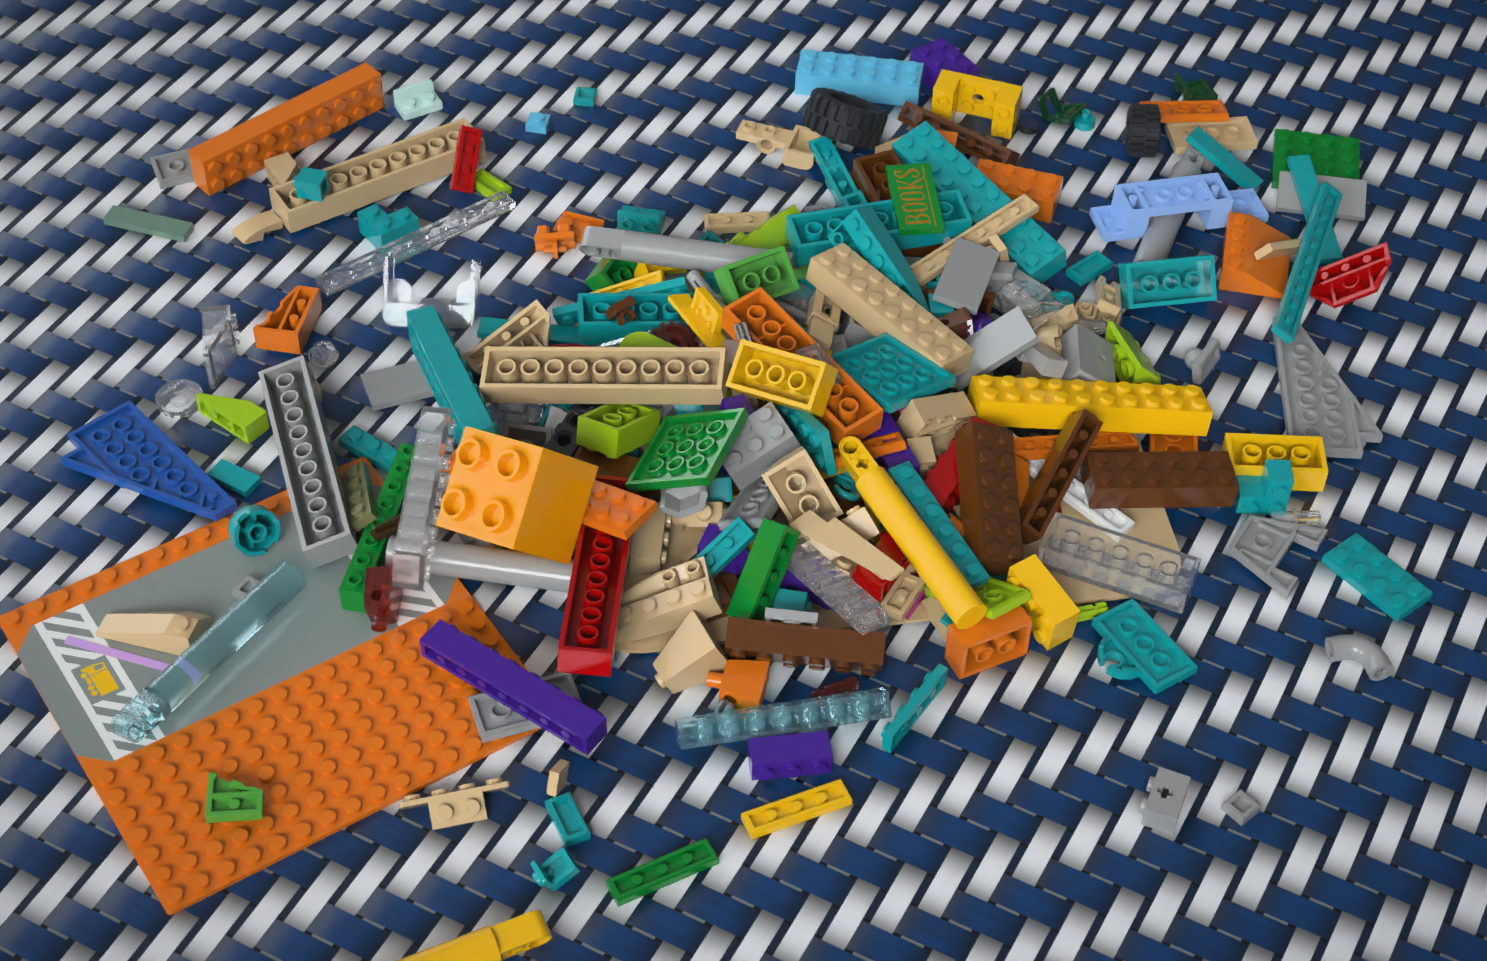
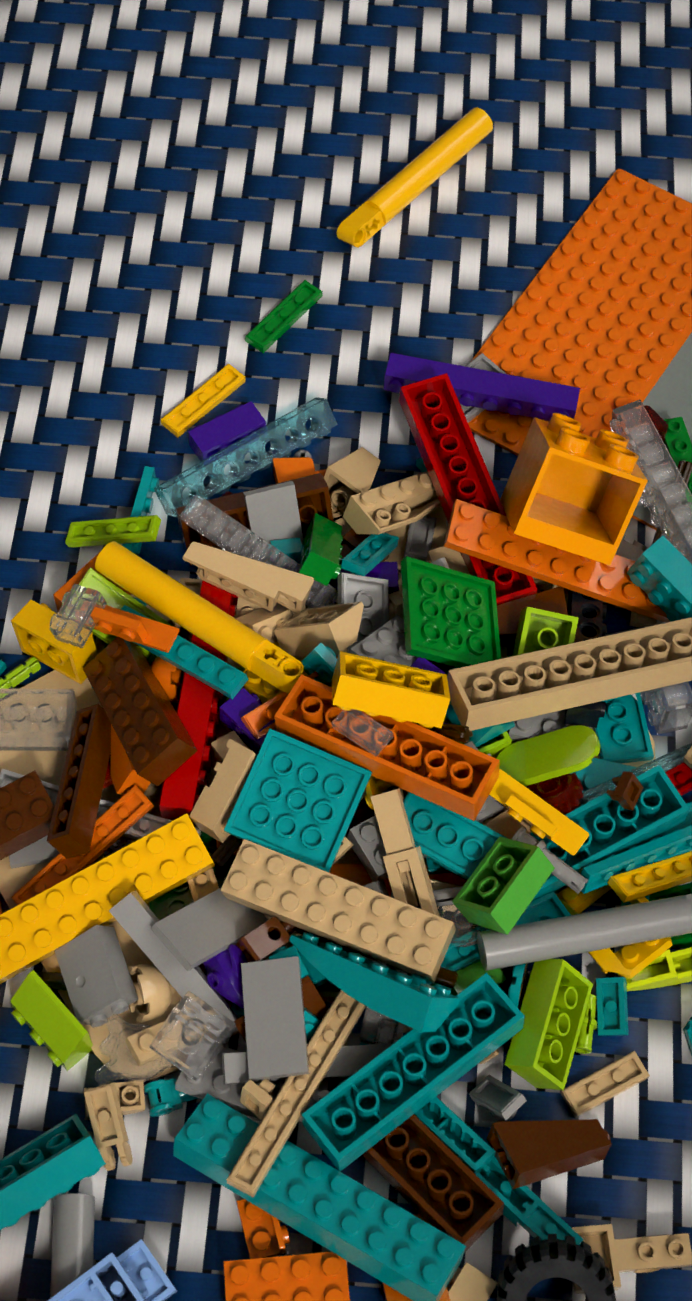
camera: 155 degrees right, 15 degrees up
bright green wing [205,773,265,823] -> none
tan bracket [399,778,510,830] -> none
teal bracket [530,847,580,892] -> none
teal tile [544,792,591,848] -> none
tan tile [546,759,570,797] -> none
green tile [885,163,945,236] -> none
teal tile [1065,251,1113,286] -> none
none -> clear brick [49,584,107,648]
none -> lime tile [65,515,161,548]
none -> orange bracket [76,599,180,653]
none -> reddish brown slope [486,1119,612,1189]

